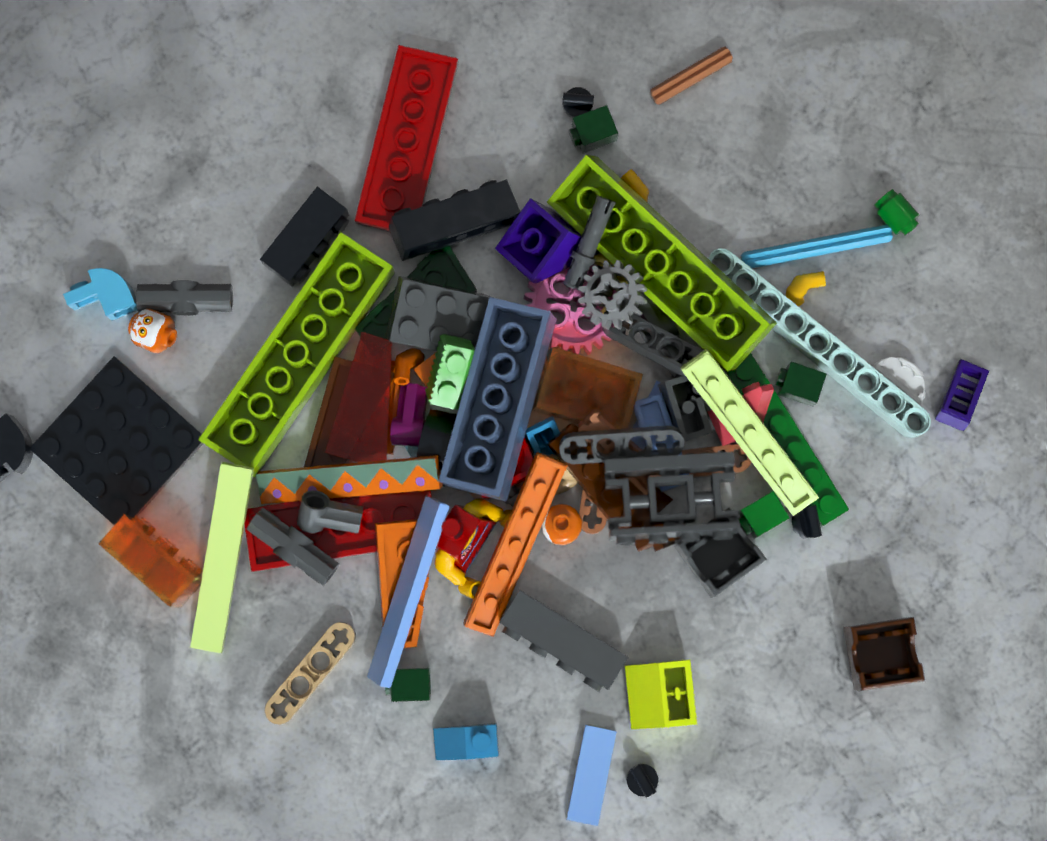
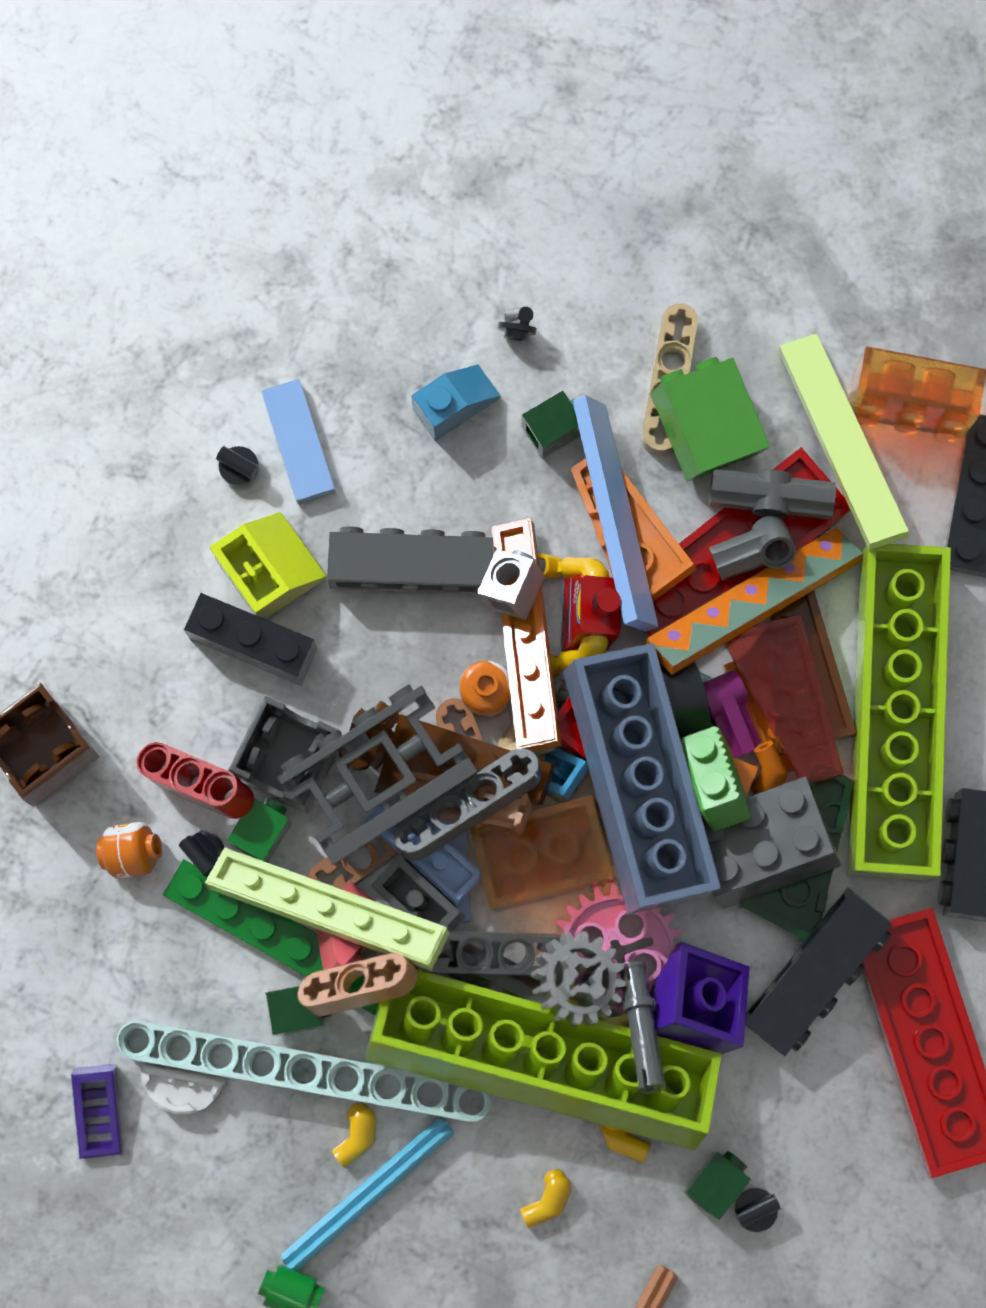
camera: 150 degrees right, 5 degrees down
none -> orange head [96,822,162,879]
none -> red beam [136,742,254,819]
none -> black brick [184,593,317,686]
none -> nougat beam [298,953,417,1016]
none -> light grey brick [477,549,545,620]
none -> black plate [497,306,537,342]
none -> yellow arm [520,1169,571,1229]
none -> bright green brick [650,357,770,482]

